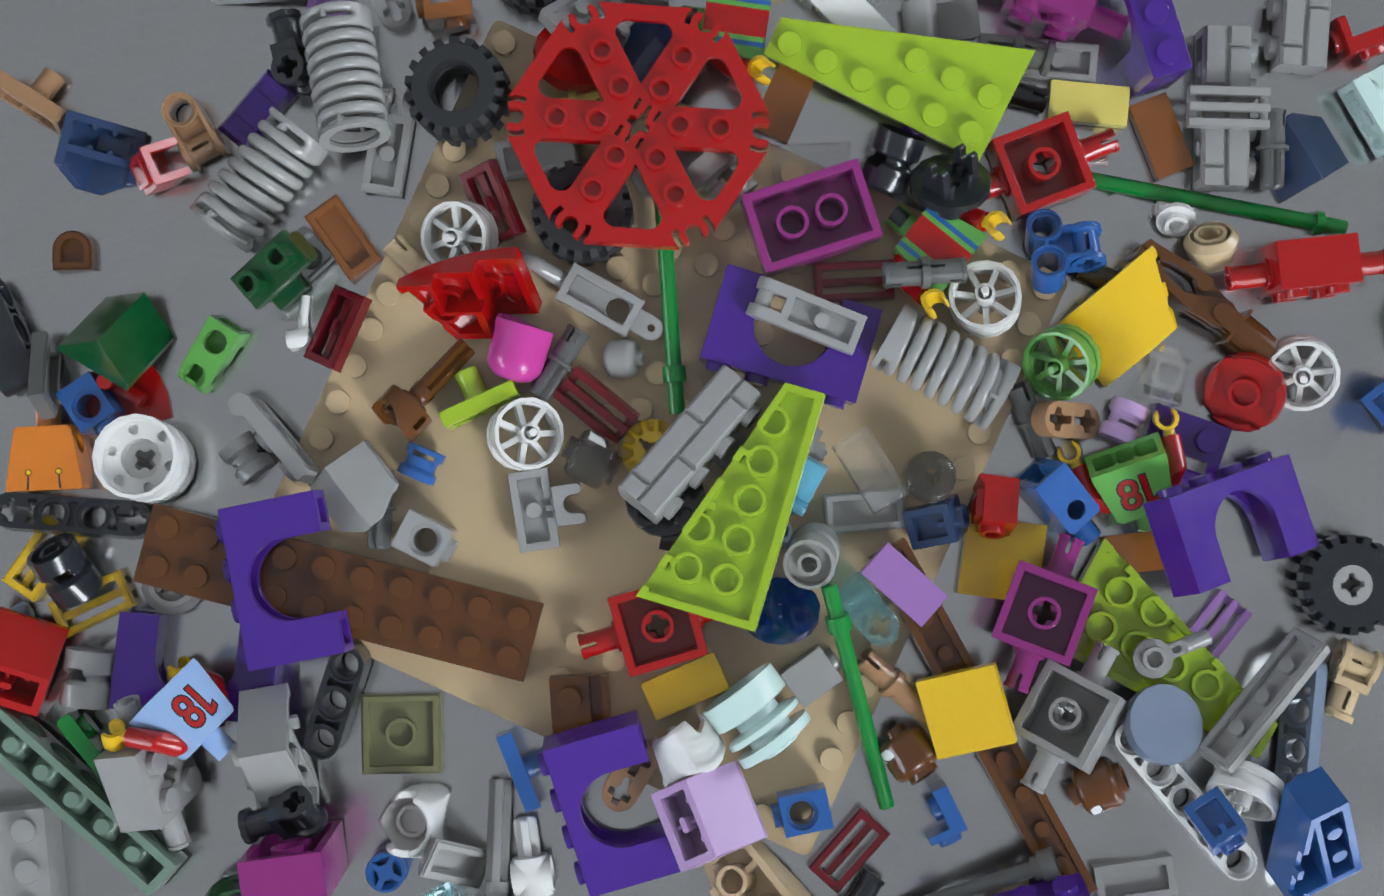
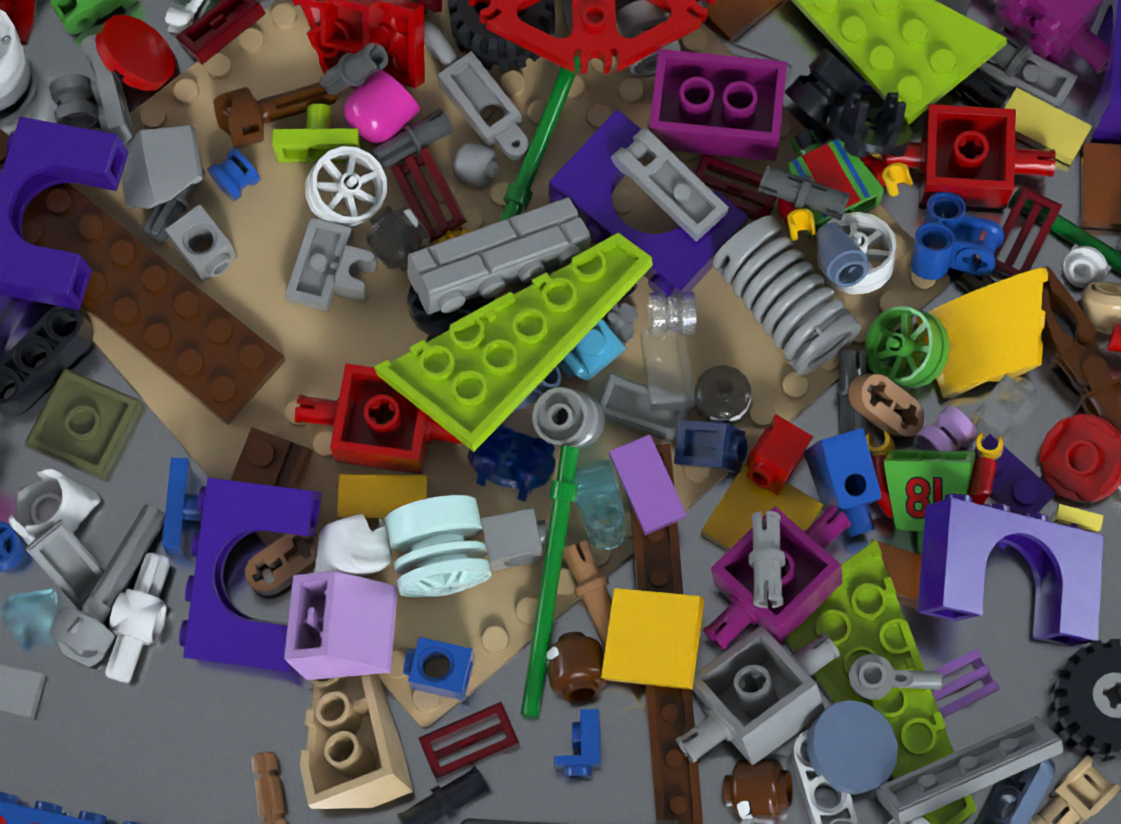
camera: 30 degrees right, 15 degrees down
none -> red tile [95,15,176,91]
none -> dark grey axle [320,43,388,95]
none -> clear wheel [647,291,697,336]
none -> light grey pin [749,511,785,608]
none -> sand blue cone [816,222,868,287]
none -> dark red tile [994,187,1062,277]
none -> light yellow tile [1050,504,1104,533]

